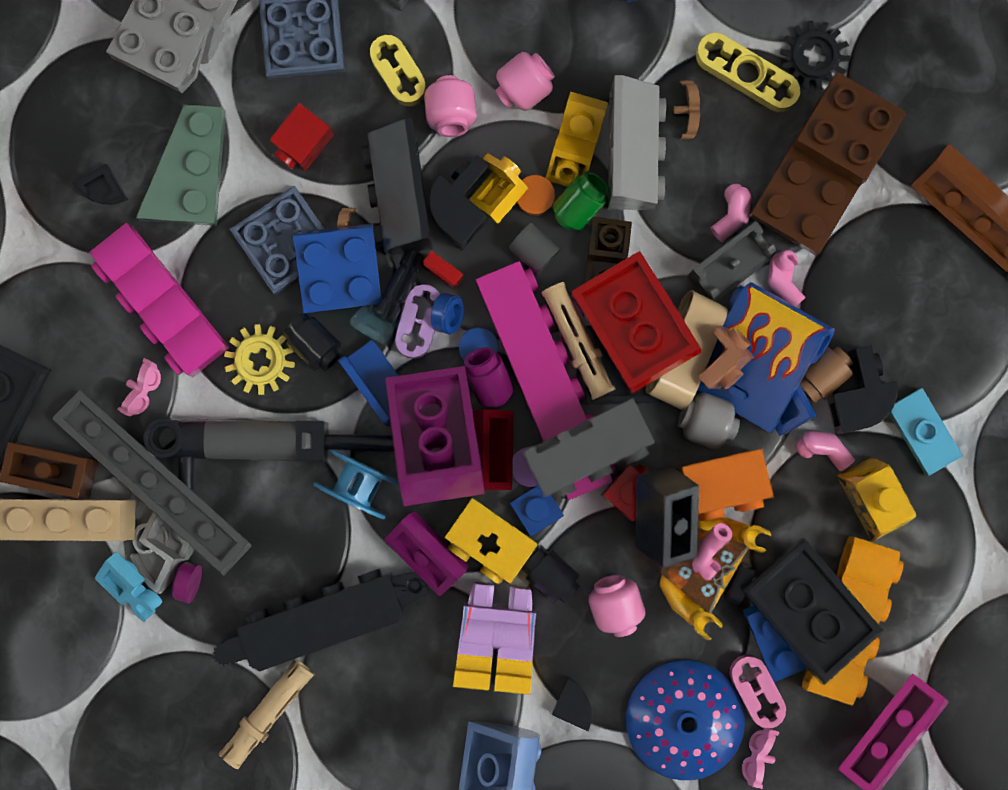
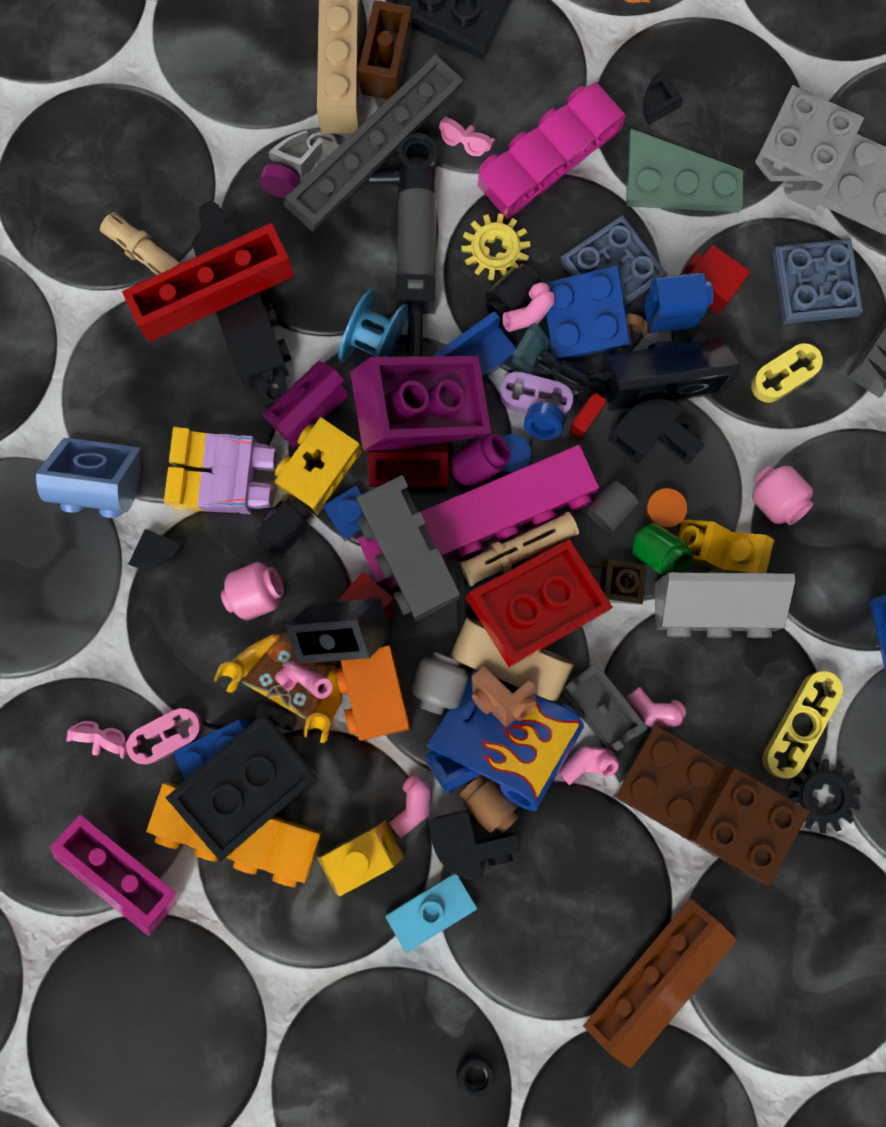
camera: 90 degrees right, 5 degrees down
medium azure plate [94,551,163,622] -> none
bright pink head [424,75,477,137] -> none
yellow bracket [469,153,528,224] -> none
blue dish [625,660,745,781] -> none
medium nougat piece [674,81,700,140] -> none
none -> red brick [122,223,294,343]
none -> bright pink arm [503,282,555,332]
none -> blue brick [643,272,713,334]

